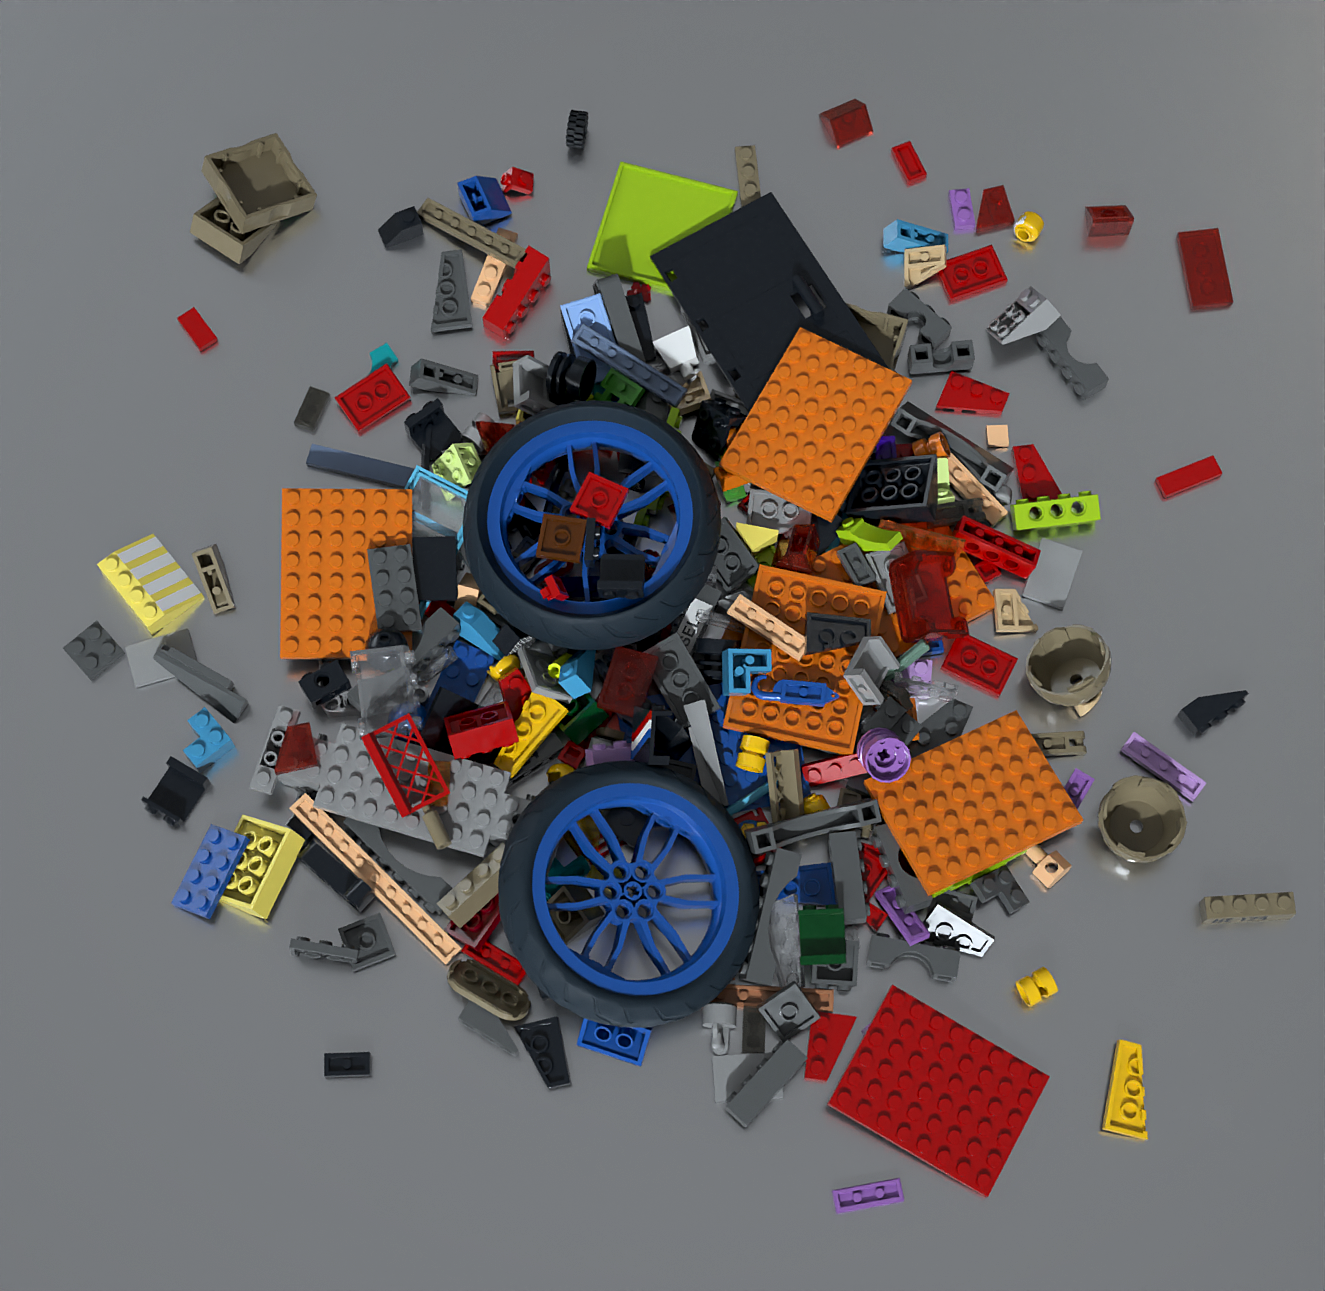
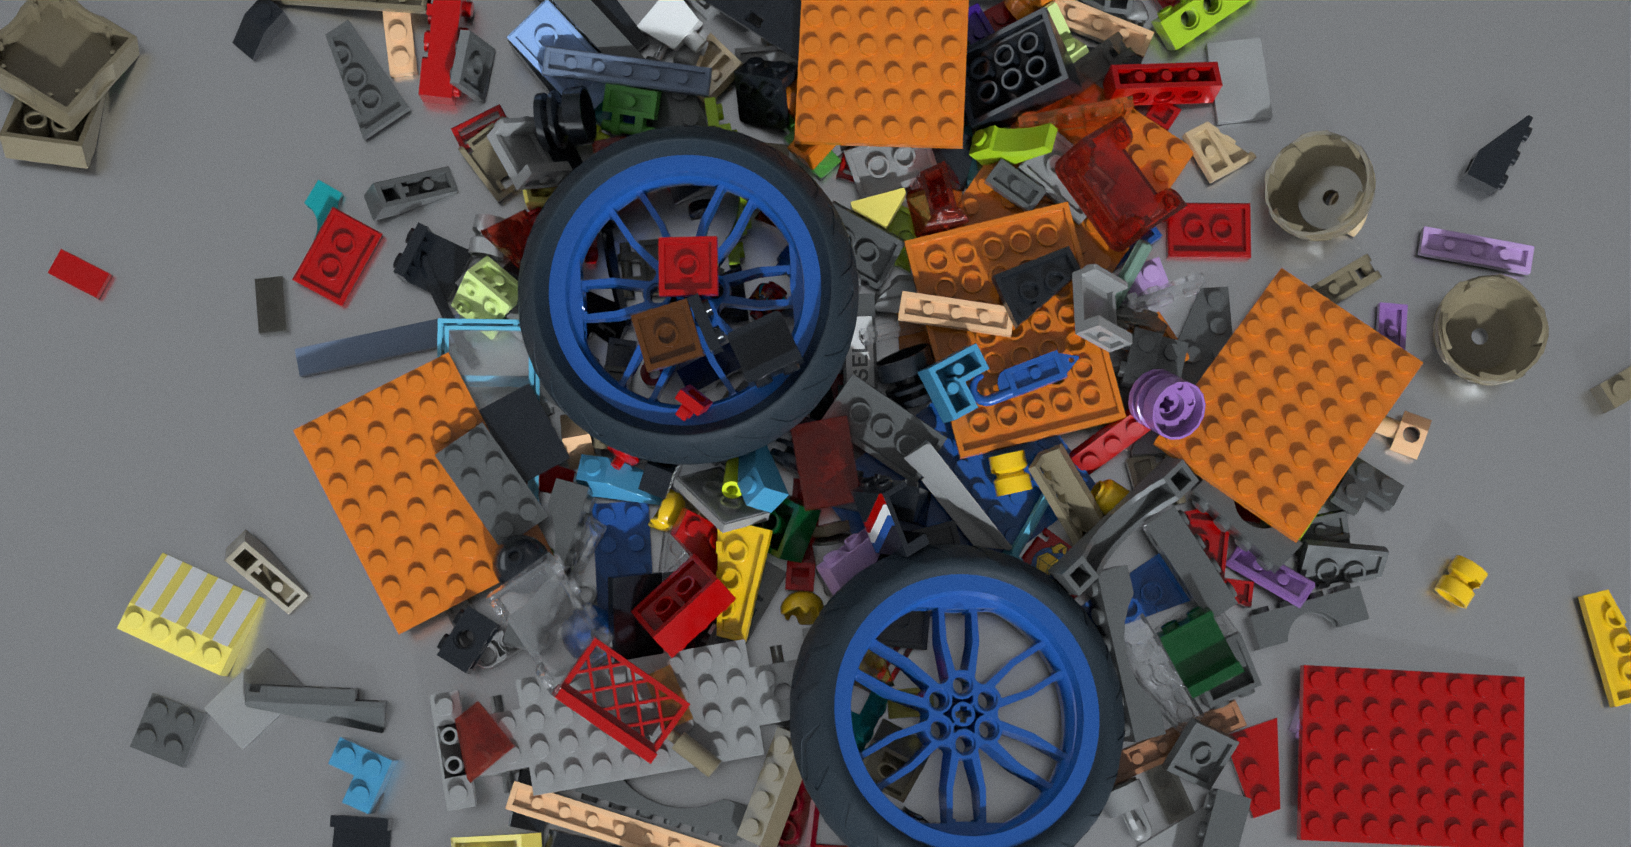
camera: 25 degrees left, 10 degrees up
none -> dark grey plate [450,30,495,101]
none -> red plant [607,446,640,470]

